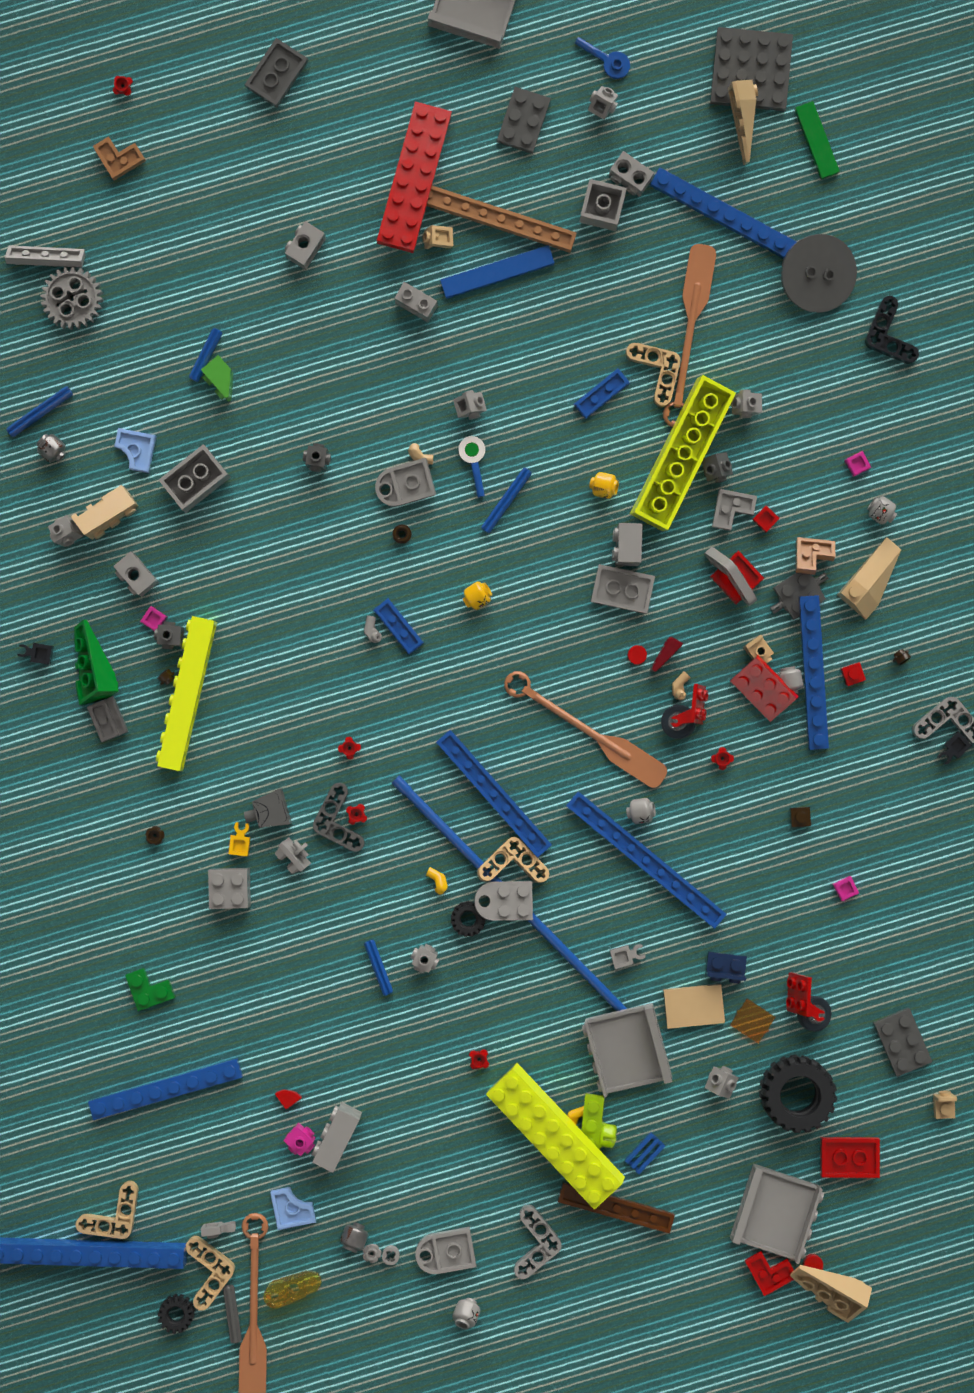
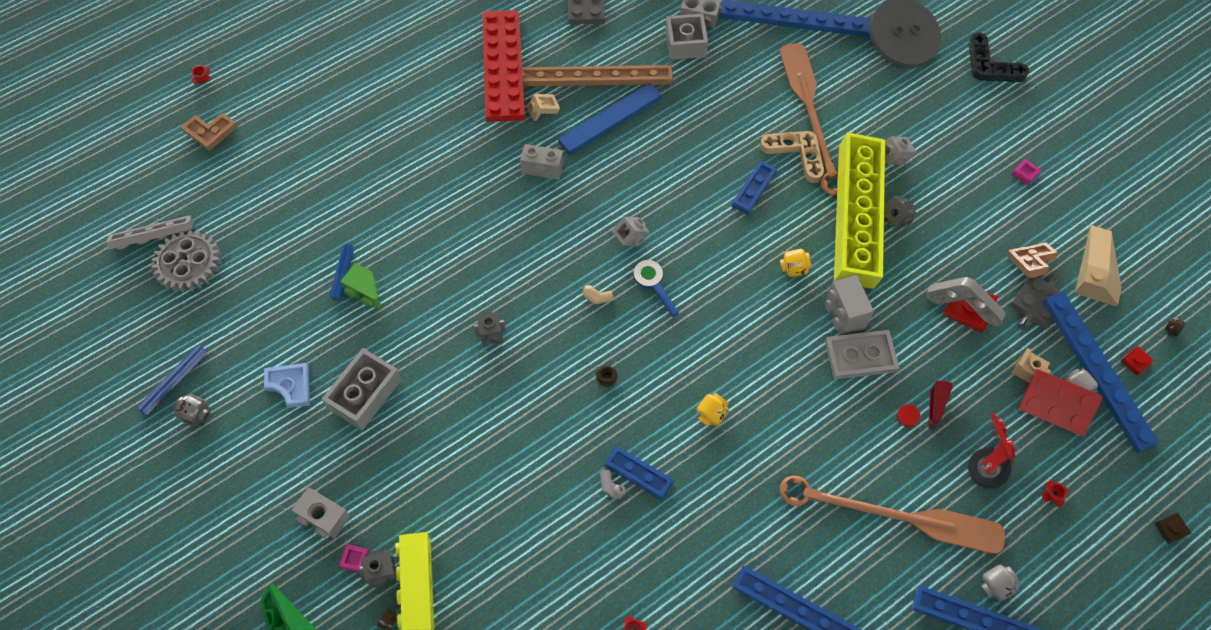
camera: 15 degrees left, 25 degrees down
light grey brick [48,515,83,547] -> none
tan wedge [71,485,138,540] -> none
dark grey plate [244,38,308,108] -> none
light grey brick [285,221,326,270] -> none
light grey plate [375,458,436,507] -> none
blue axle [481,467,532,533] -> none
tan arm [672,671,690,700] -> none
light grey plate [712,489,757,531] -> none
red plate [752,505,780,533] -> none
light grey head [867,496,897,525] -> none

